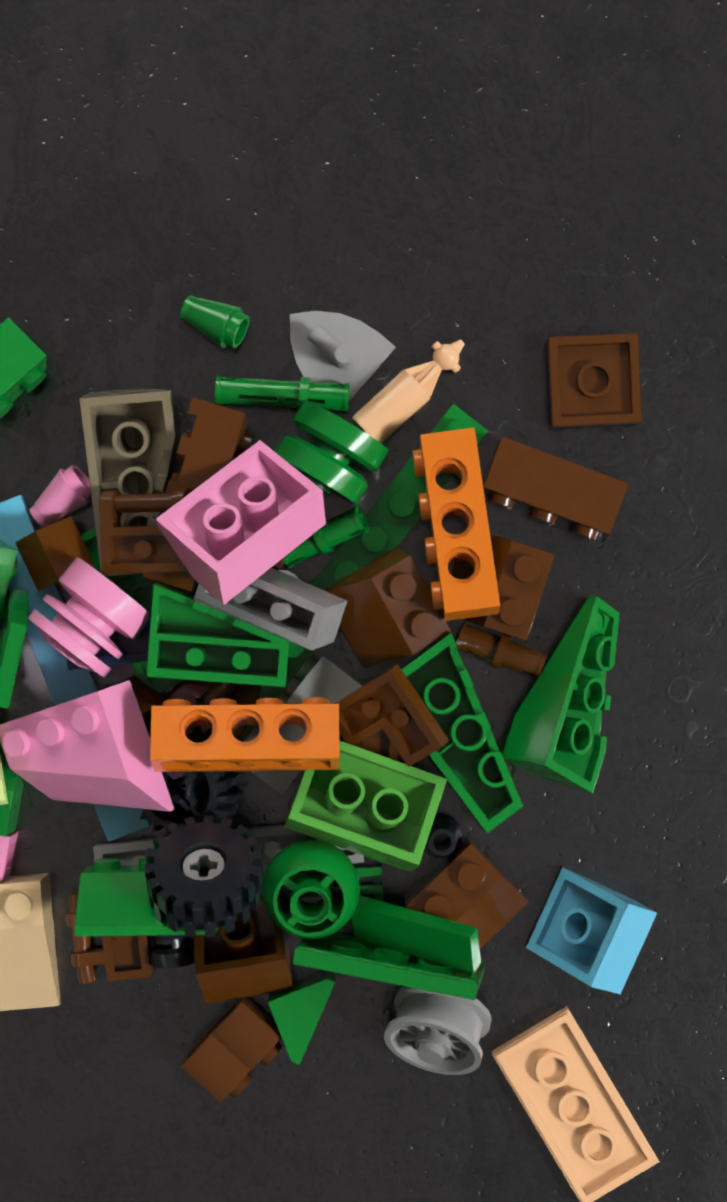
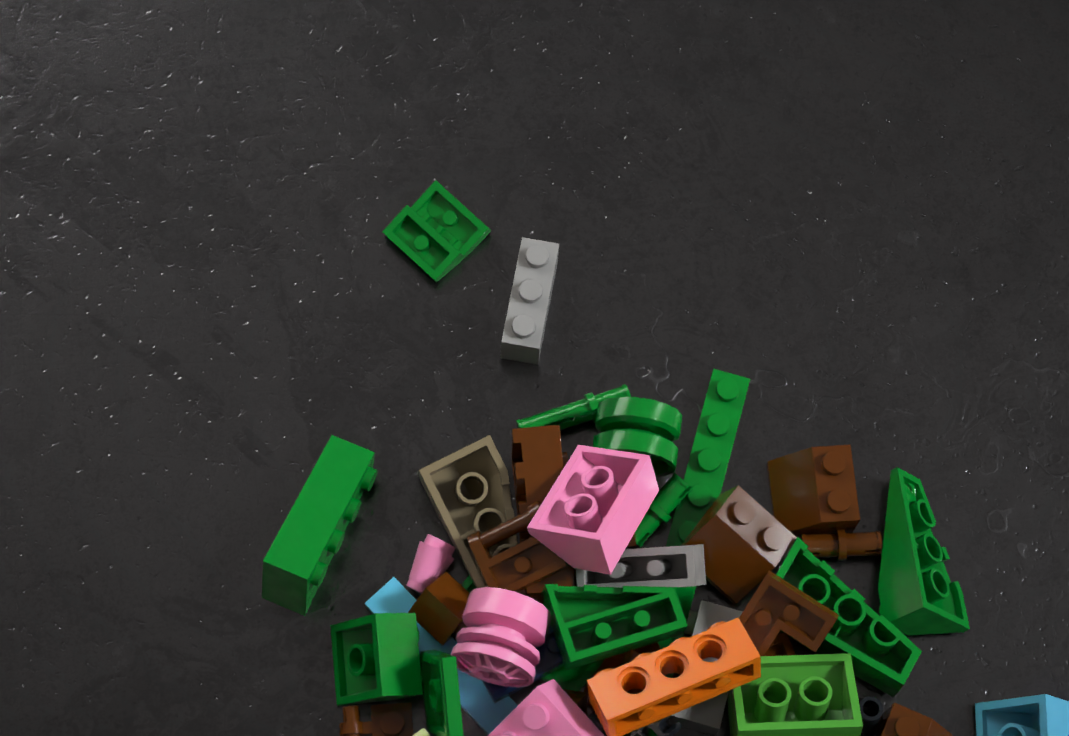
camera: 25 degrees left, 20 degrees down
green cone [180,295,250,348] -> none
light grey shield [290,311,396,414] -> none
light nougat wheel [351,339,465,444] -> none
orange brick [412,427,500,621] -> none
reddish brown brick [483,436,629,541] -> none
reddish brown plate [547,333,642,428] -> none
none -> green slope [382,180,491,282]
none -> light grey brick [501,237,559,365]

